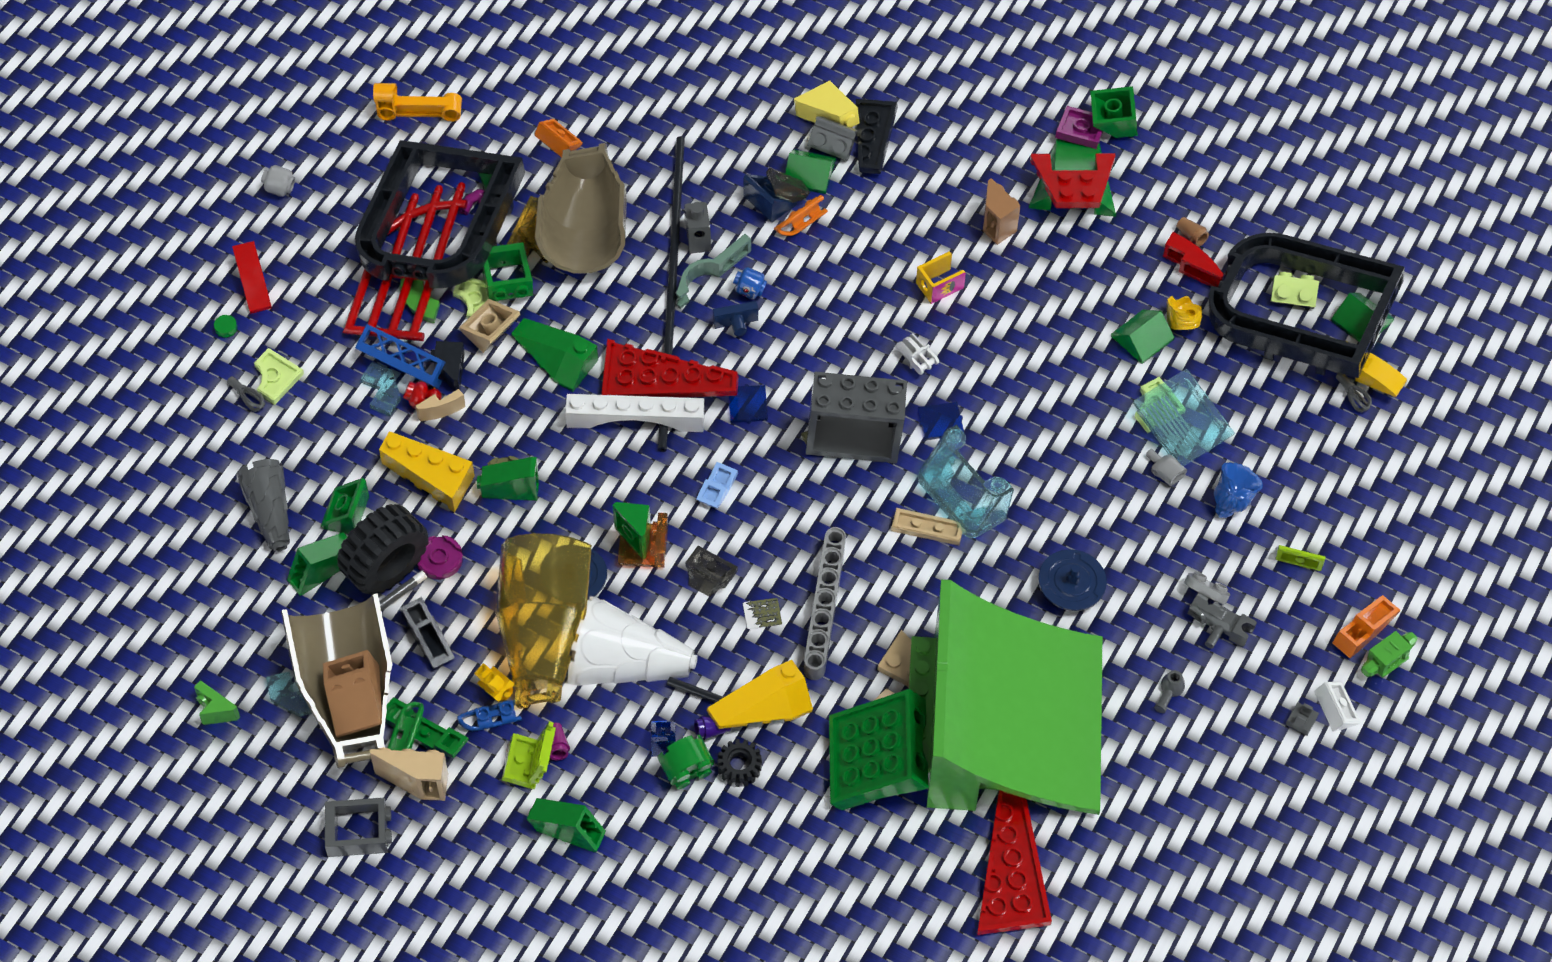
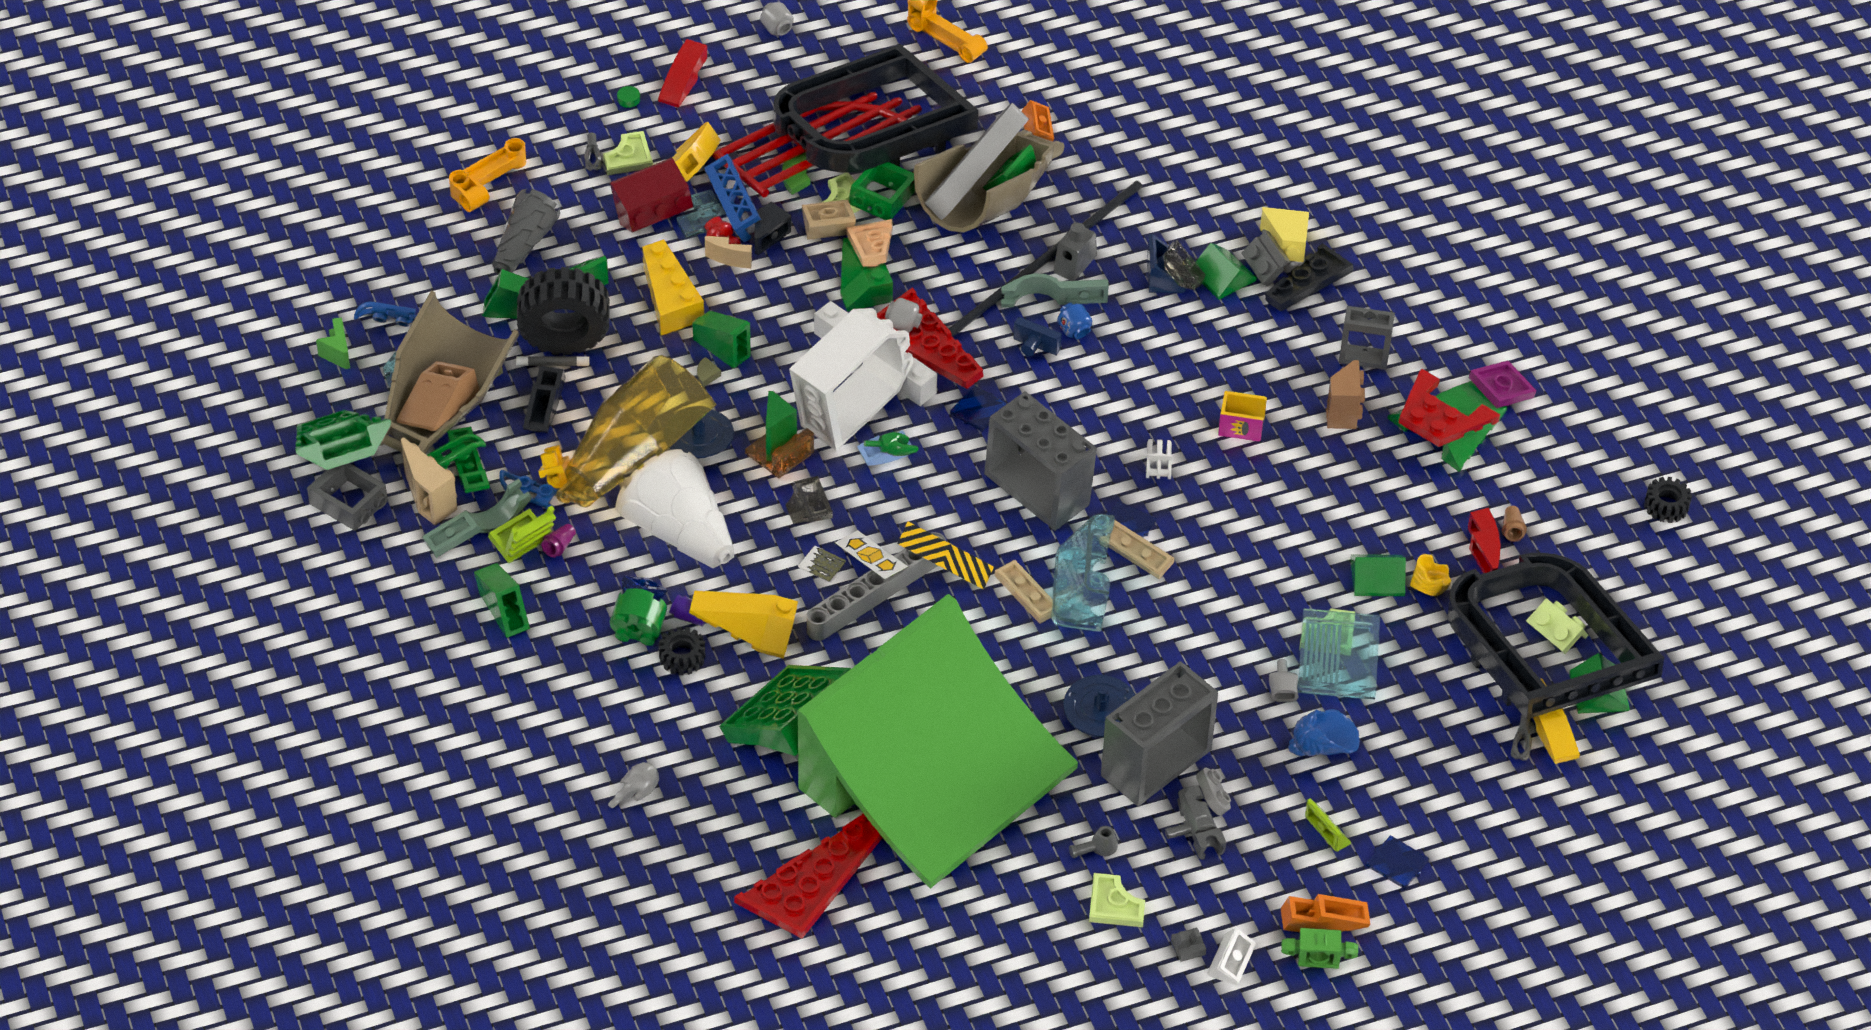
camera: 40 degrees right, 10 degrees down
magenta tile [417,535,463,580] -> none
black bar [667,677,724,703] -> none
orange piece [774,195,828,236] -> none
green slope [1090,86,1138,138] -> none
none -> green wedge [295,410,391,470]
none -> blue piece [354,302,417,327]
none -> sand green piece [422,479,532,558]
none -> light orange piece [449,138,526,212]
none -> light grey piece [608,762,659,808]
none -> dark red slope [610,158,693,233]
none -> yellow slope [672,122,721,182]
none -> olive tile [697,357,721,387]
none -> white container [789,308,913,451]
none -> sticker [835,530,908,579]
none -> light nougat wing [847,219,893,267]
none -> green hand [864,432,918,456]
none -> light grey head [885,298,923,332]
none -> sticker [897,521,994,590]
none -> light grey beam [924,103,1029,220]
none -> green slope [983,144,1036,191]
none -> yellowish green tile [1089,873,1145,927]
none -> tan tile [1099,520,1174,579]
none -> dark grey window [1101,661,1218,806]
none -> dark grey window [1339,306,1395,370]
none -> clear blue piece [1366,835,1429,889]
none -> black tyre [1644,477,1692,523]

